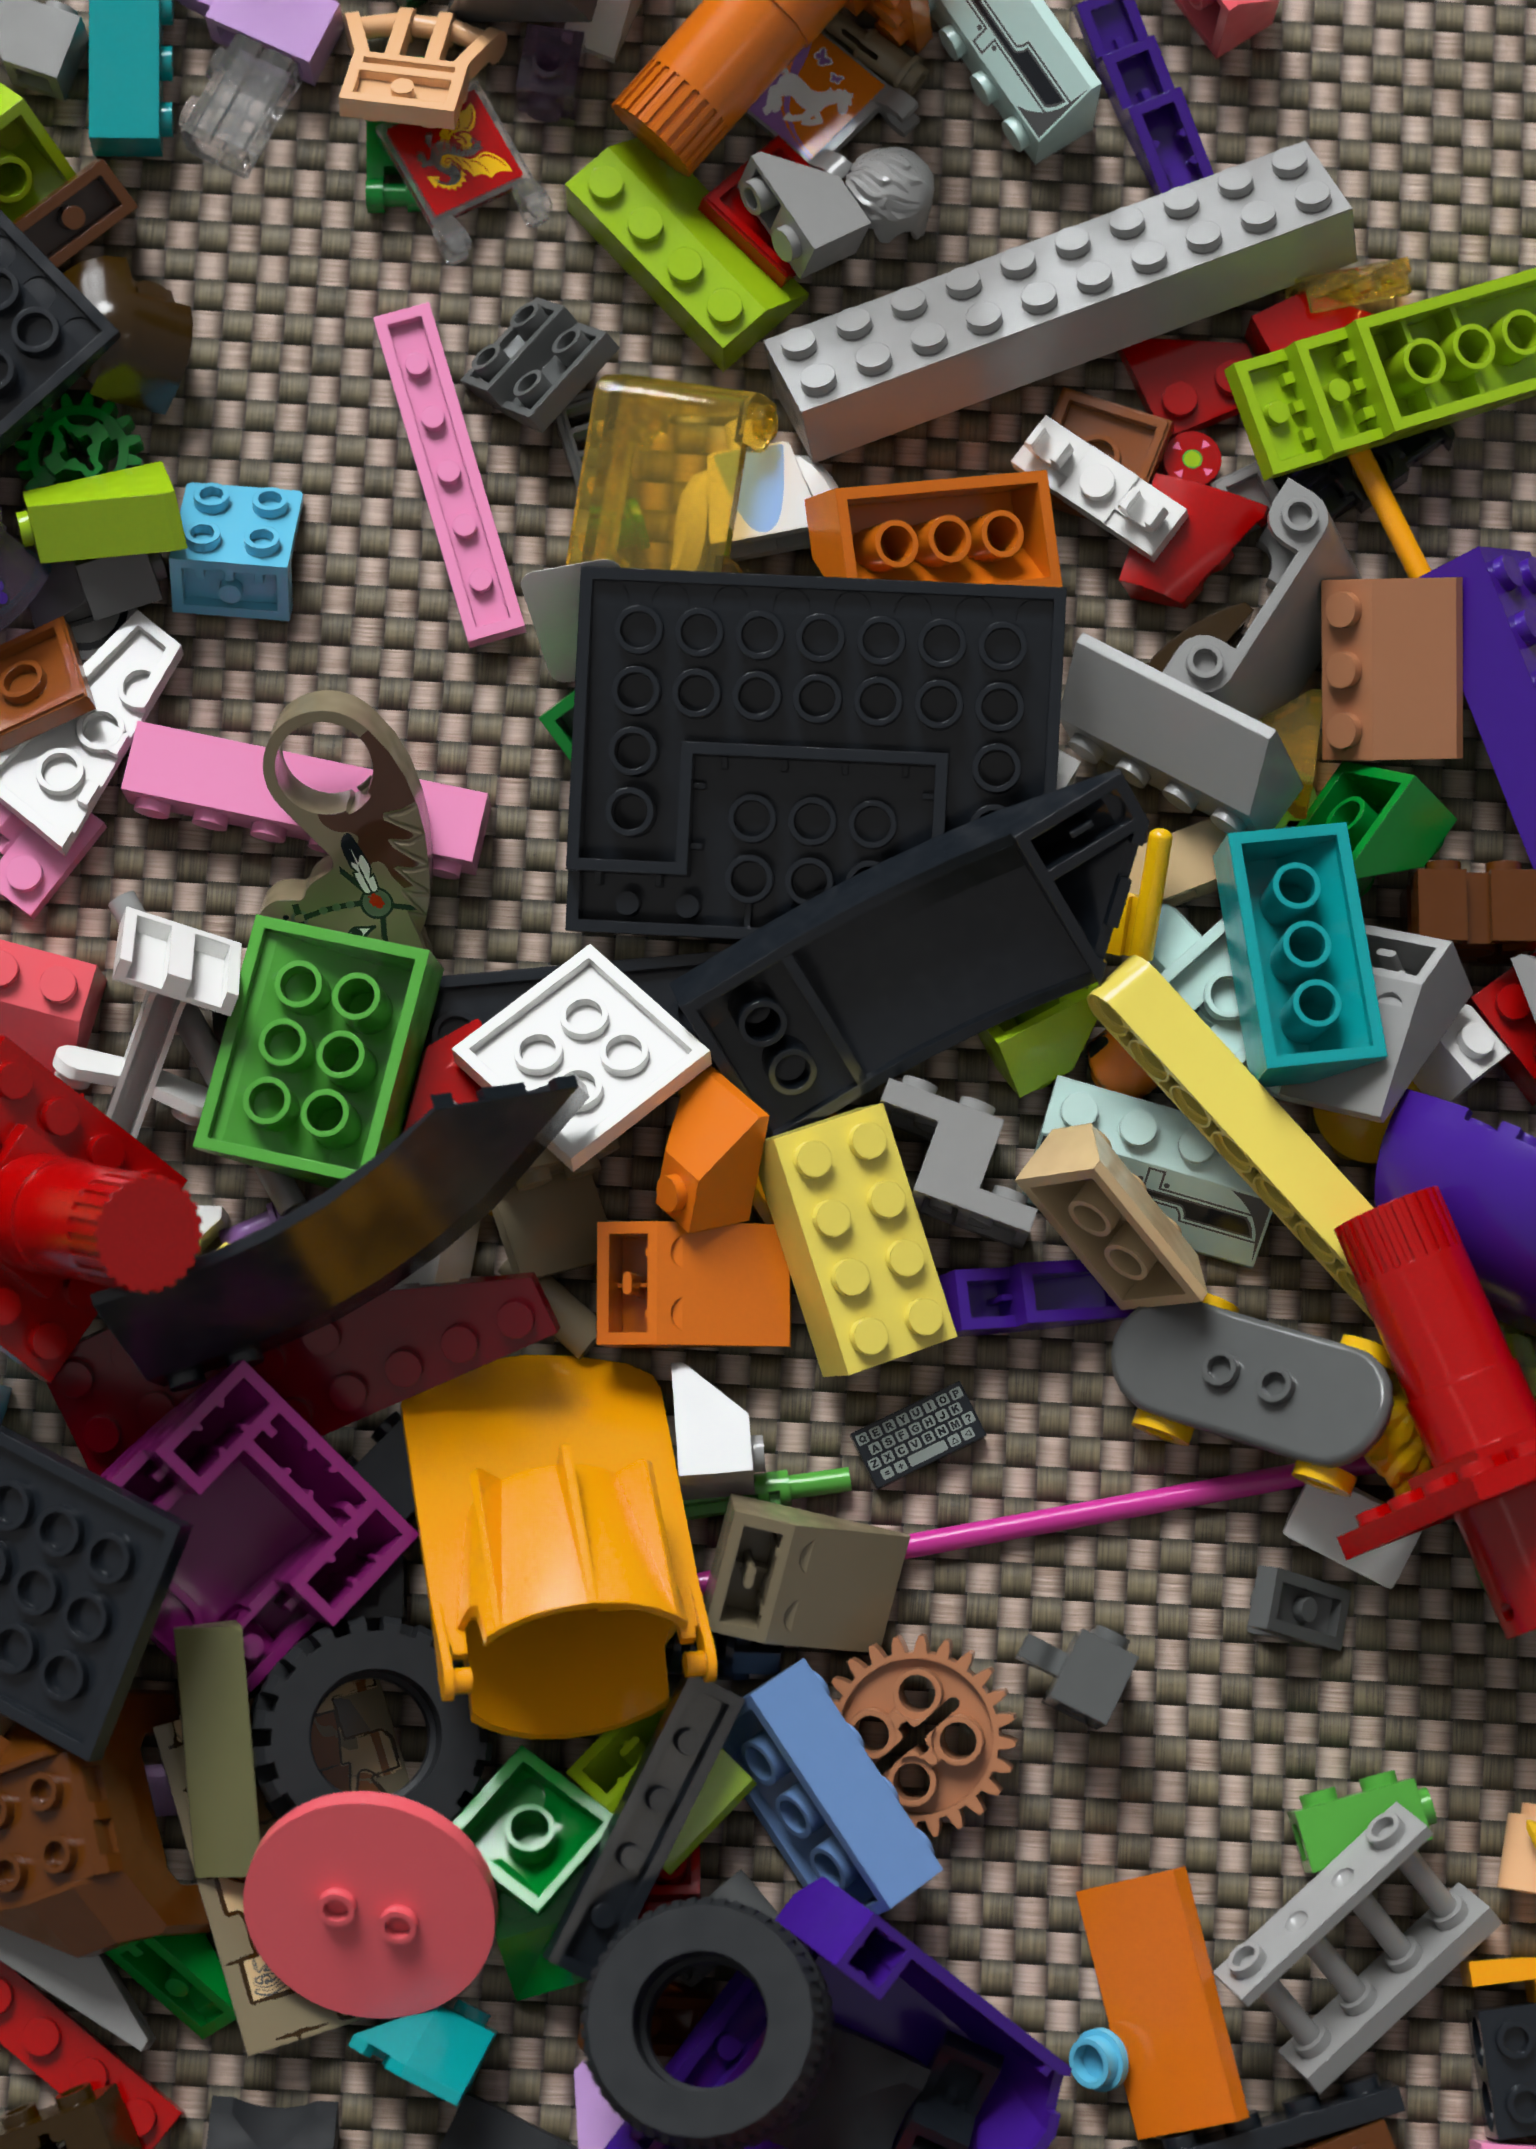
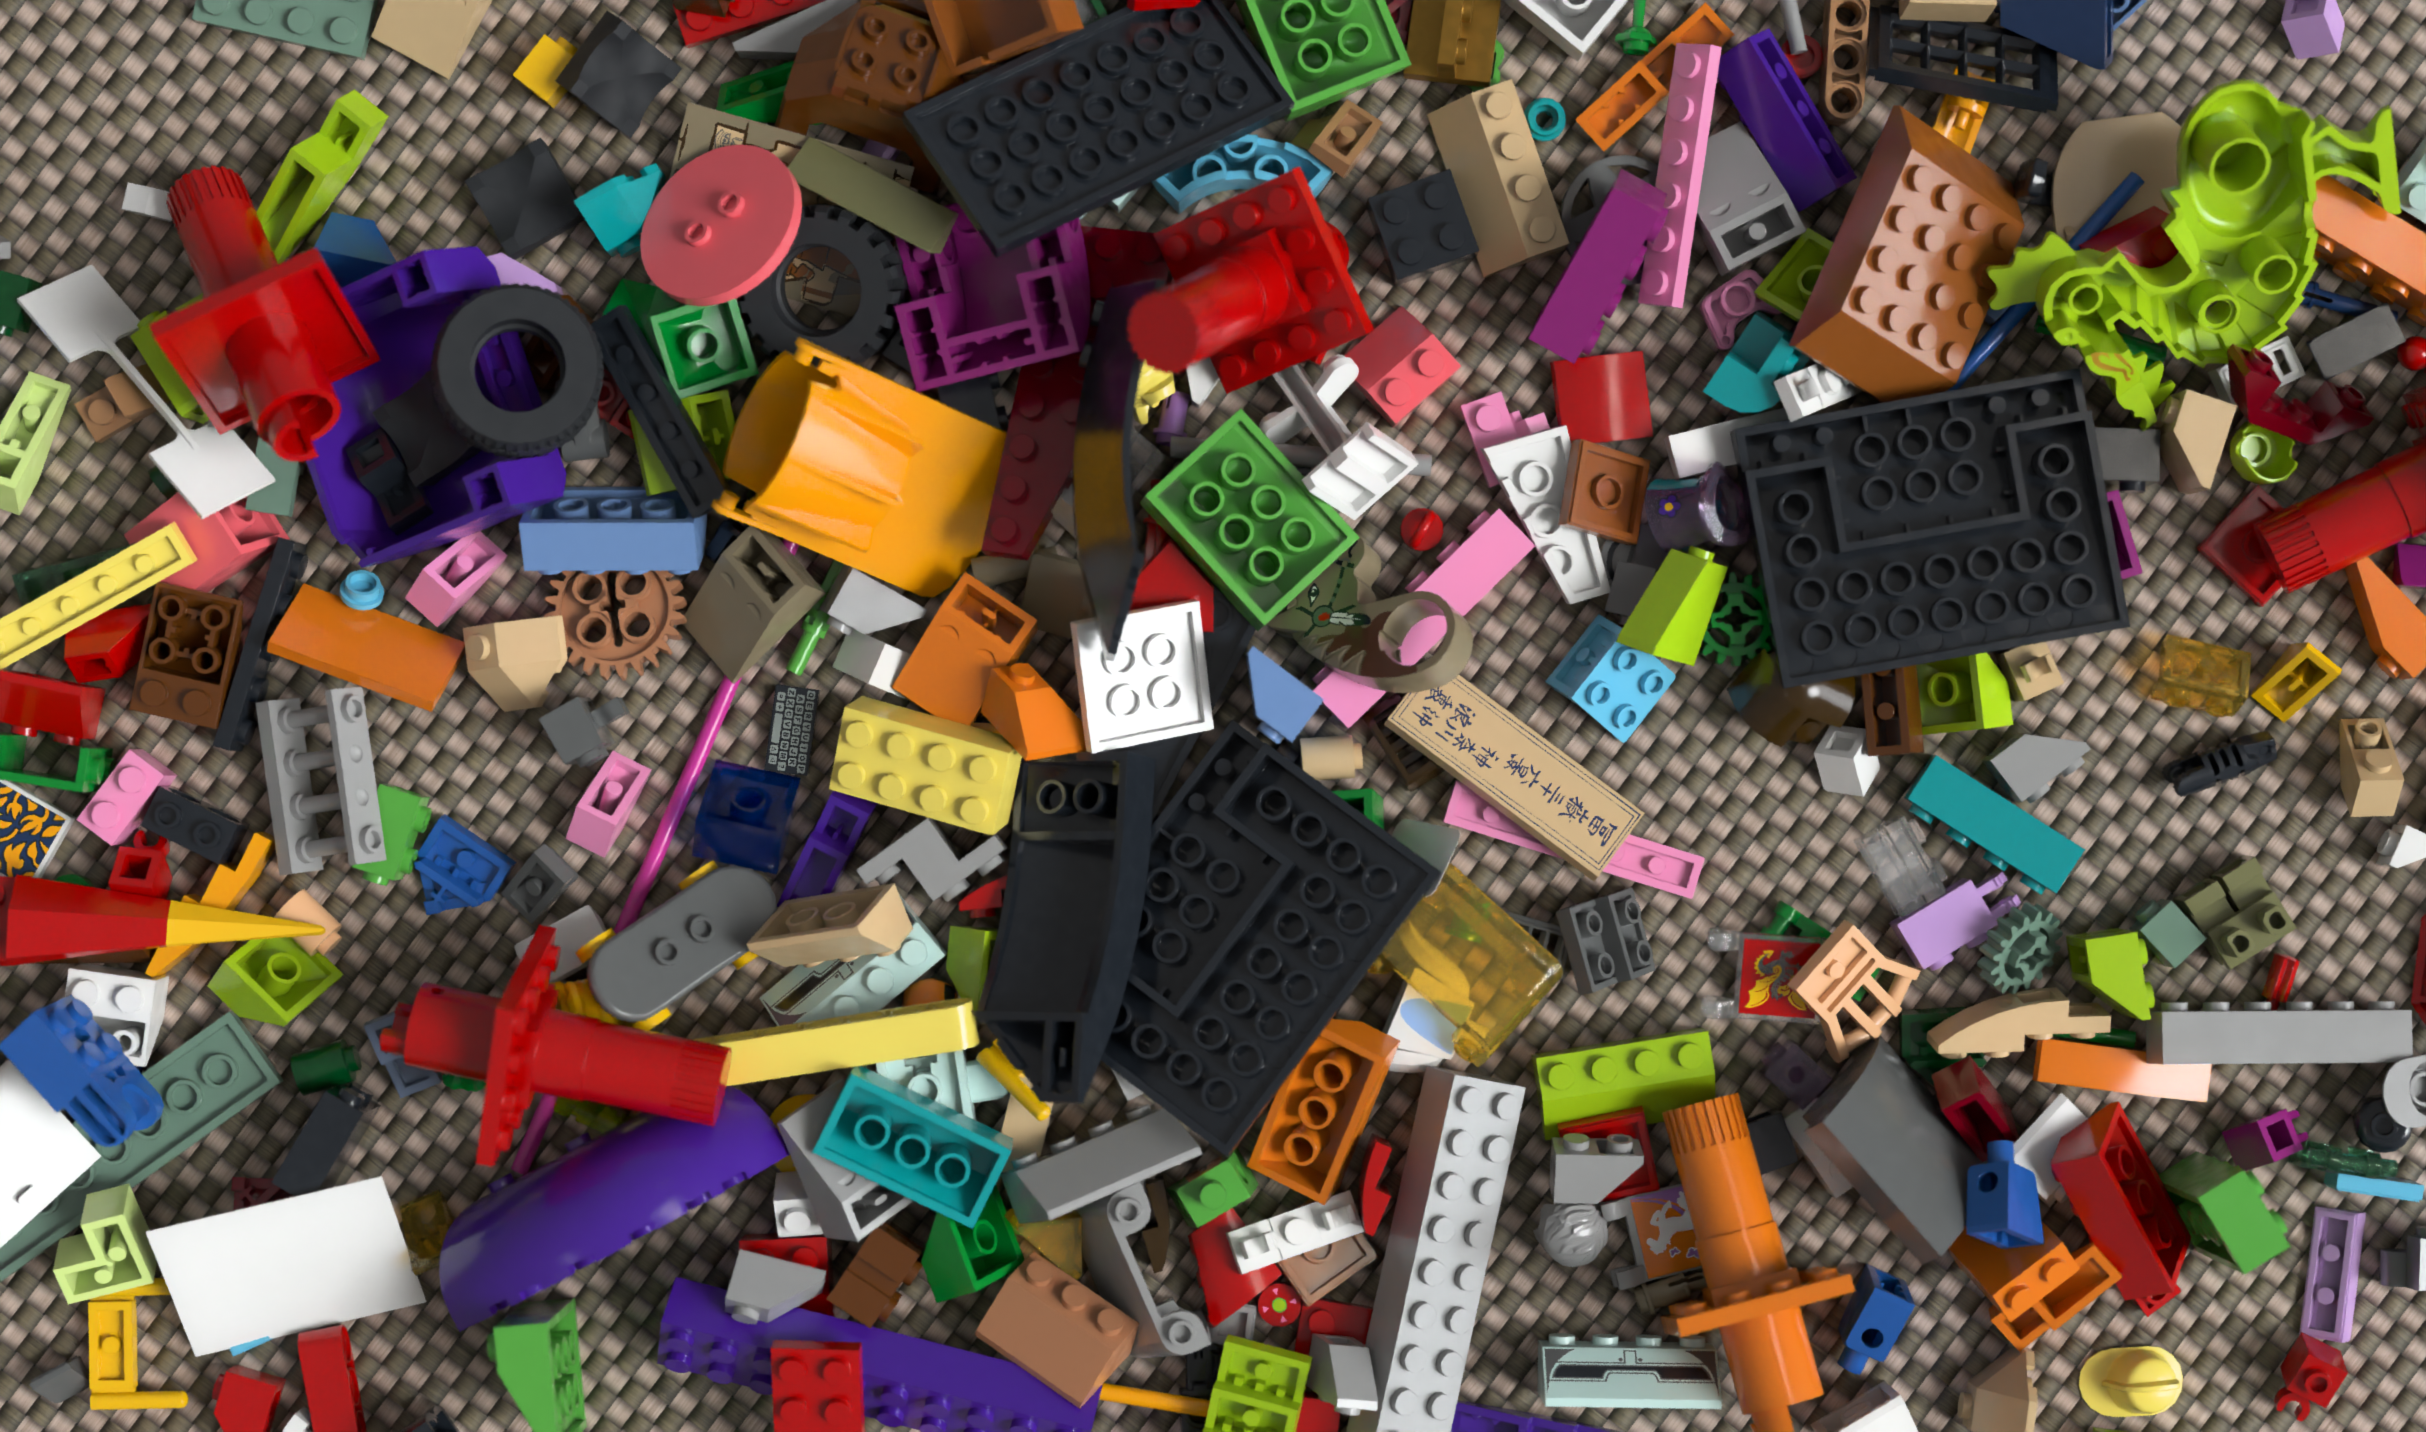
camera: 130 degrees right, 10 degrees up
none -> bright pink slope [405,531,508,627]
none -> blue slope [414,814,517,915]
none -> tan slope [463,615,568,712]
none -> bright pink slope [566,751,652,858]
none -> clear blue slope [692,759,801,874]
none -> white slope [832,629,911,701]
none -> red slope [959,875,1007,918]
none -> bright green torso [1166,1146,1259,1228]
none -> medium blue slope [1245,646,1324,744]
none -> tan brick [1300,735,1363,781]
none -> light grey slope [1306,1333,1378,1415]
none -> red slope [1358,1133,1393,1236]
none -> dark brown slope [1362,693,1445,792]
none -> tan tile [1384,675,1645,881]
none -> red tile [1400,508,1444,552]
none -> black panel [1746,1108,1798,1175]
none -> white panel [1814,725,1880,797]

